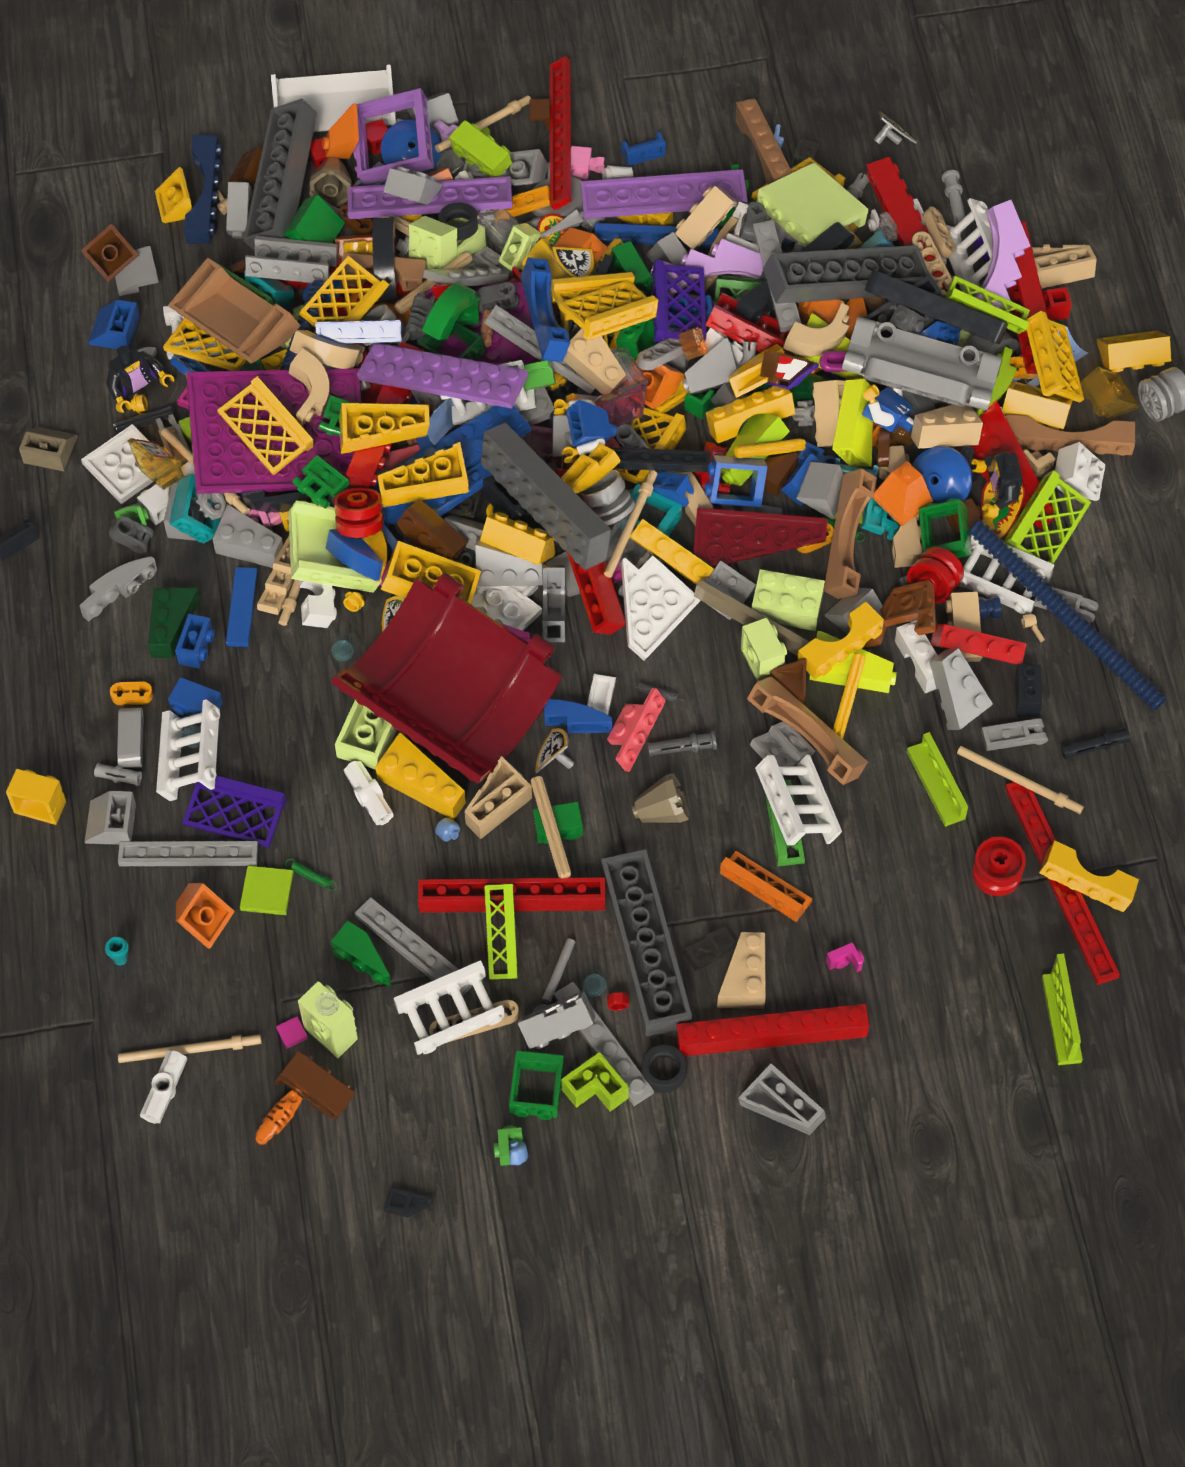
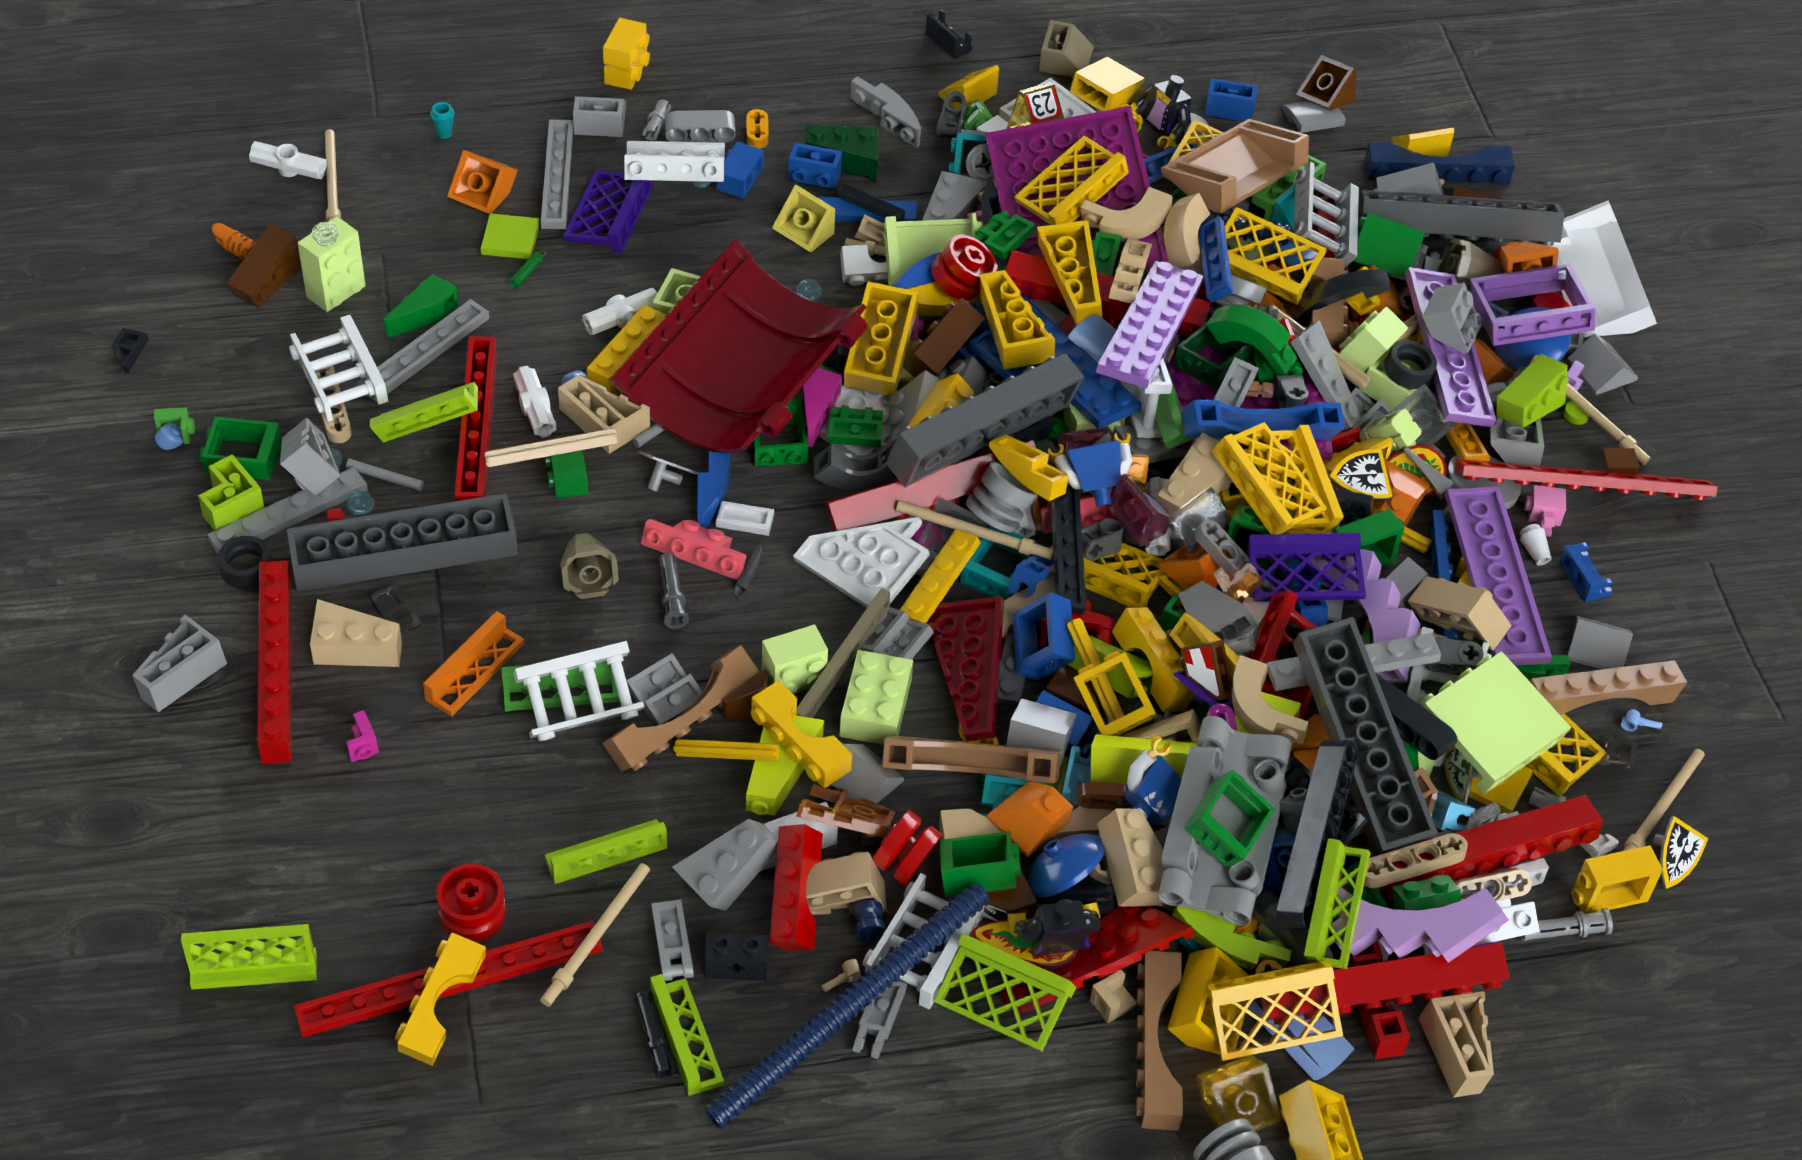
camera: 85 degrees right, 10 degrees down
white slope [1055,442,1105,501] -> none
none -> white piece [513,366,556,438]
none -> lime fence [650,974,724,1096]
none -> light yellow slope [772,185,835,252]
none -> green plate [828,405,883,447]
none -> black axle [838,184,906,222]
none -> yellow slope [938,65,999,109]
none -> yellow brick [1070,57,1145,111]
none -> yellow window [1073,651,1158,736]
none -> tan slope [1109,238,1152,304]
none -> green window [1184,769,1275,868]
none -> green brick [1392,875,1461,911]
none -> light grey slope [1568,616,1633,670]
none -> yellow window [1572,846,1663,913]
none -> tan bar [1623,749,1705,851]

